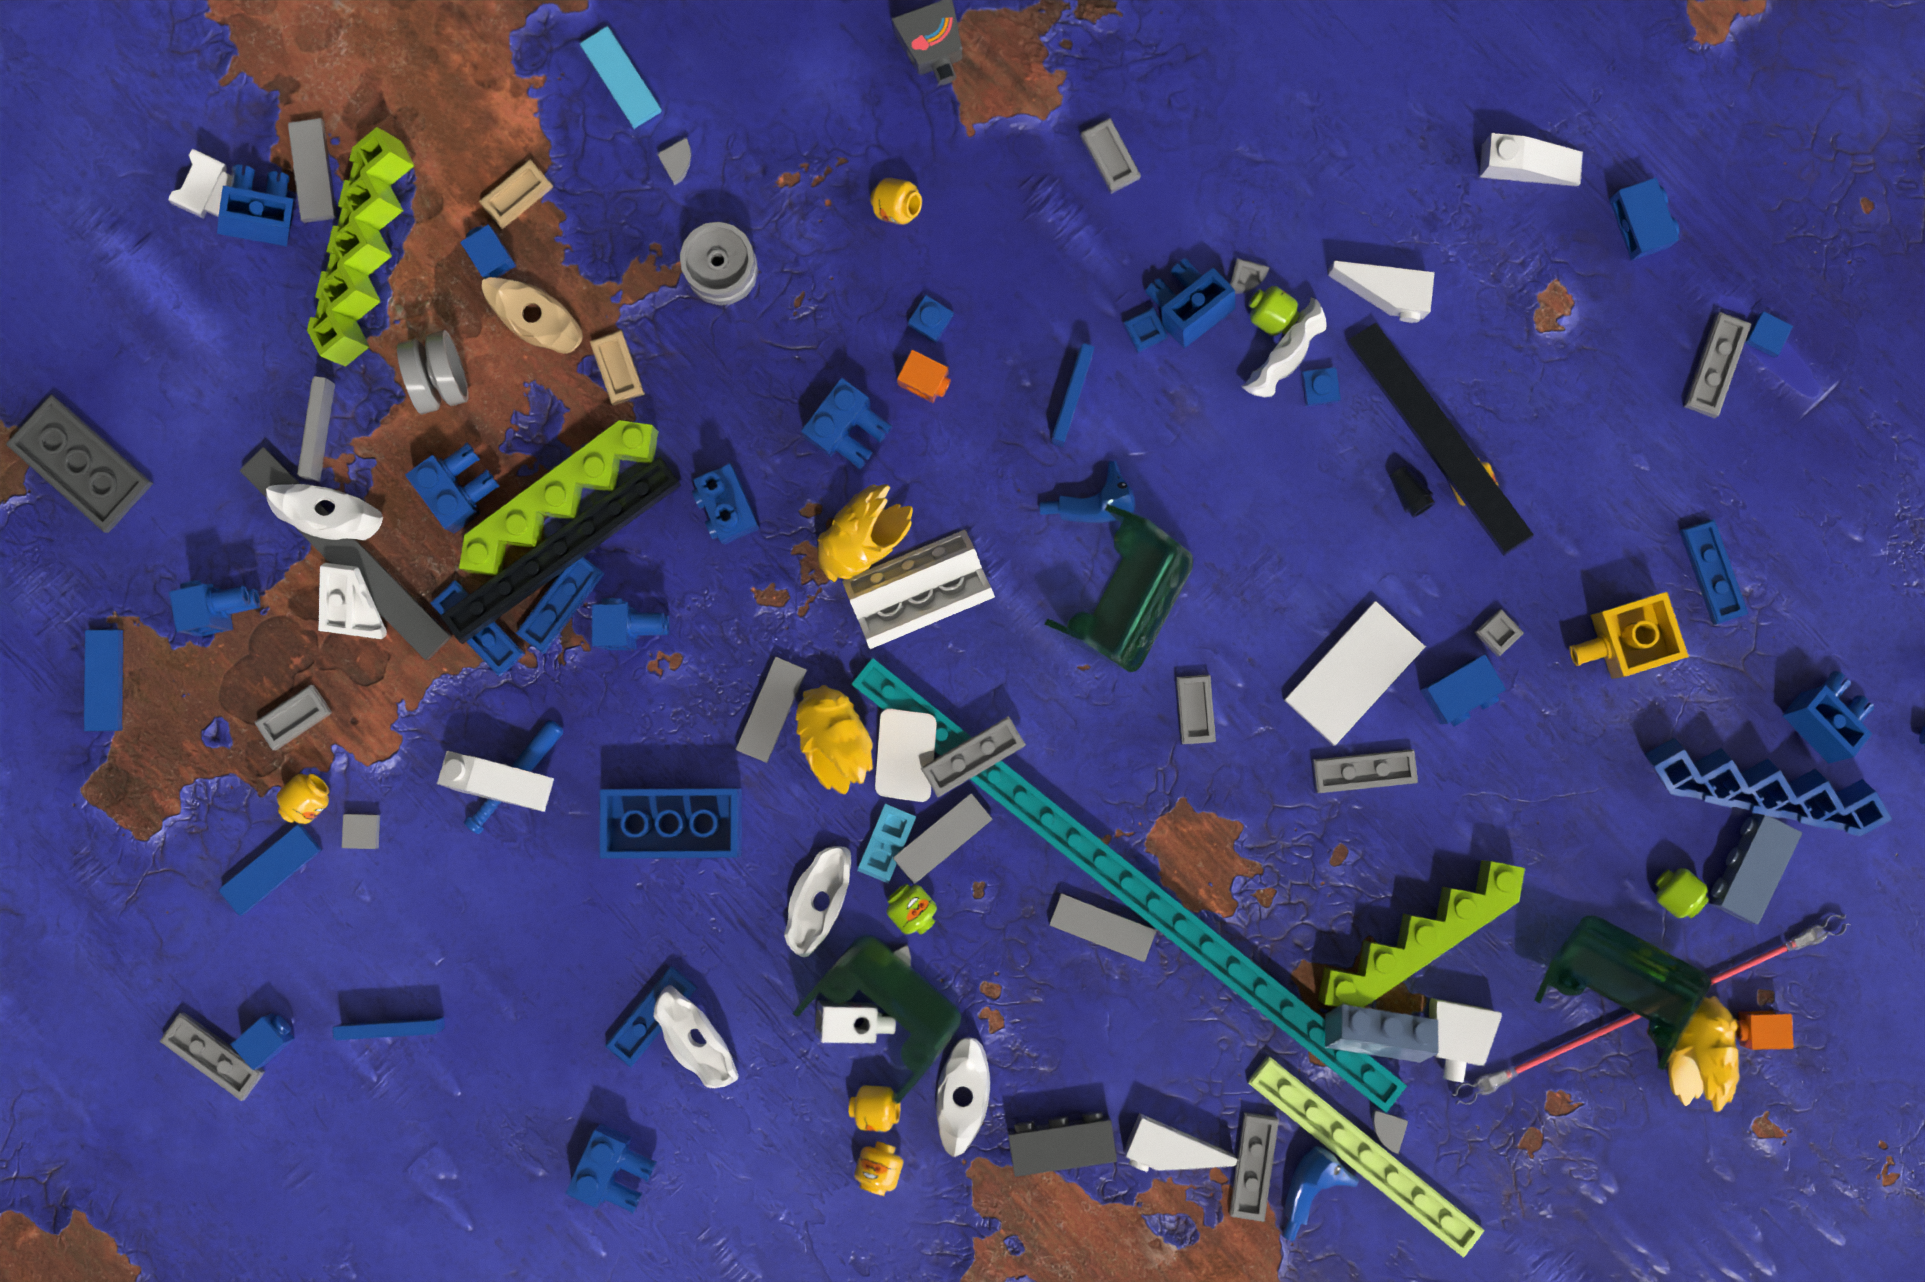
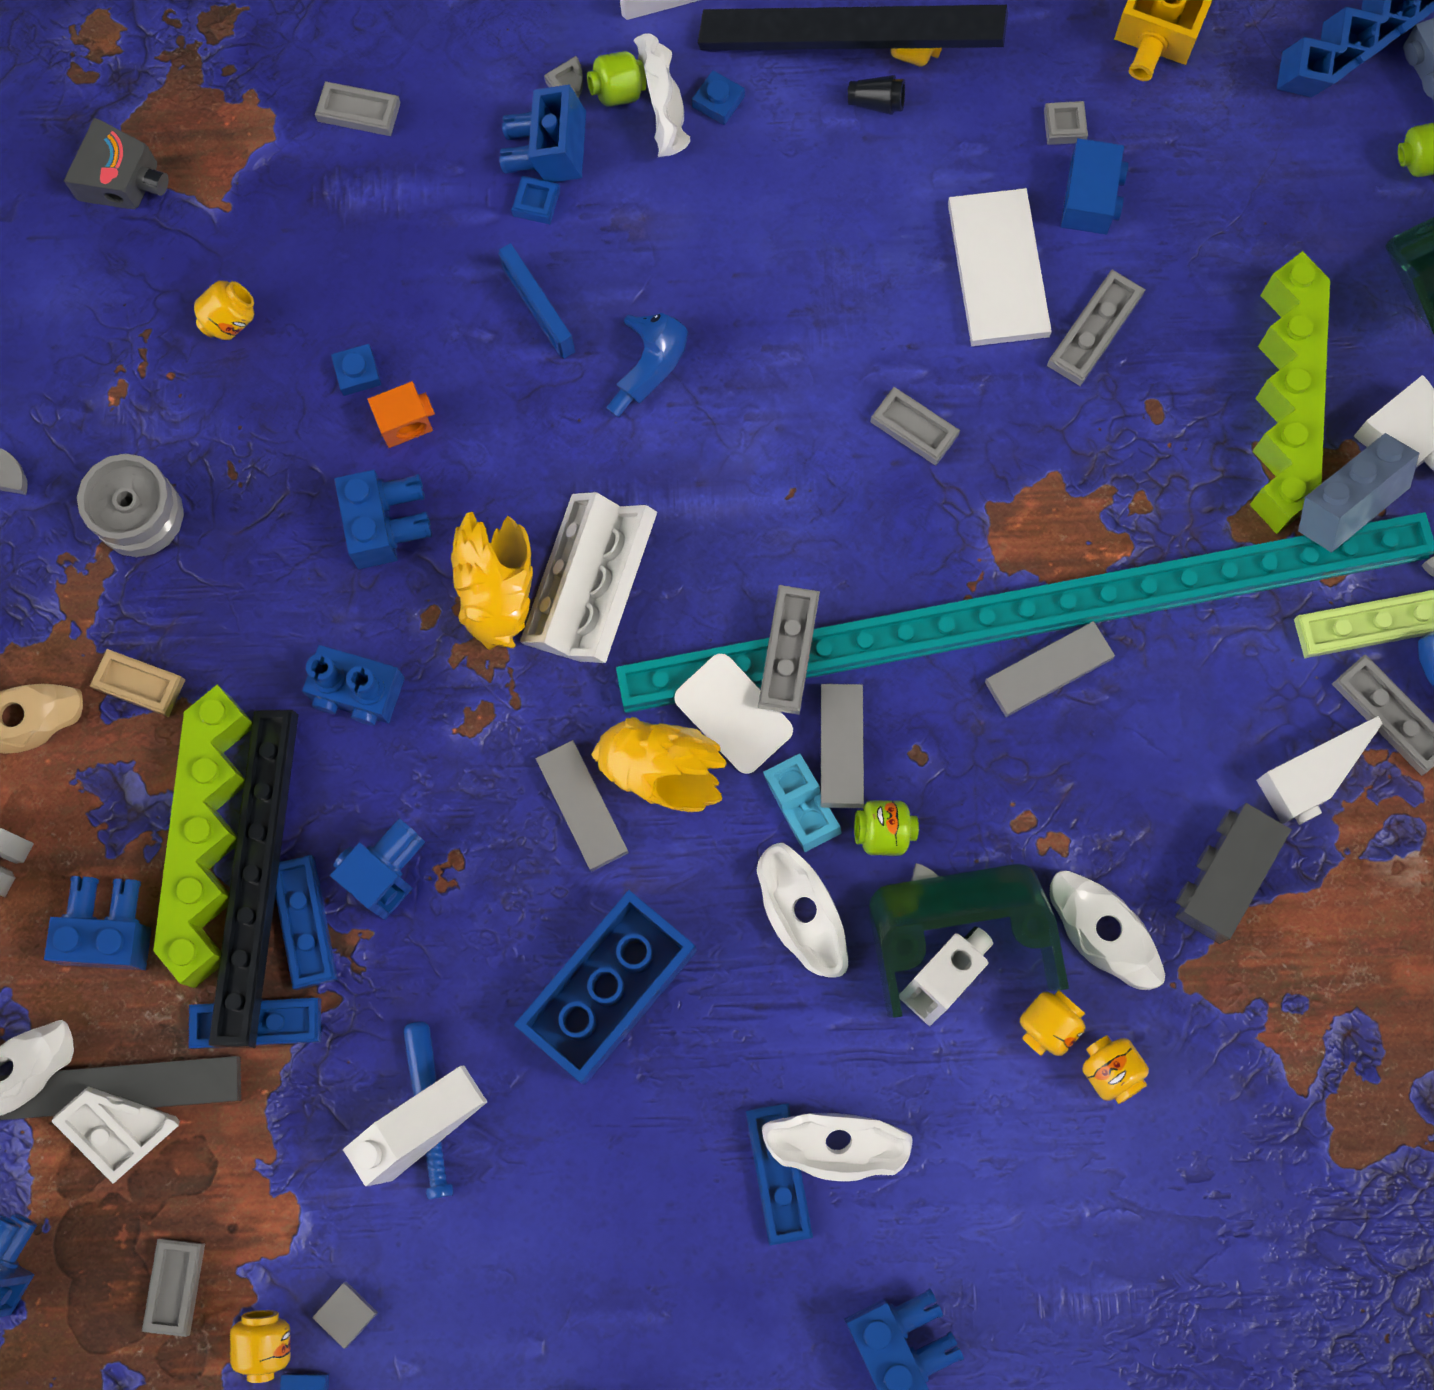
camera: 45 degrees left, 10 degrees down
clear green windscreen [1044,504,1193,672] -> none

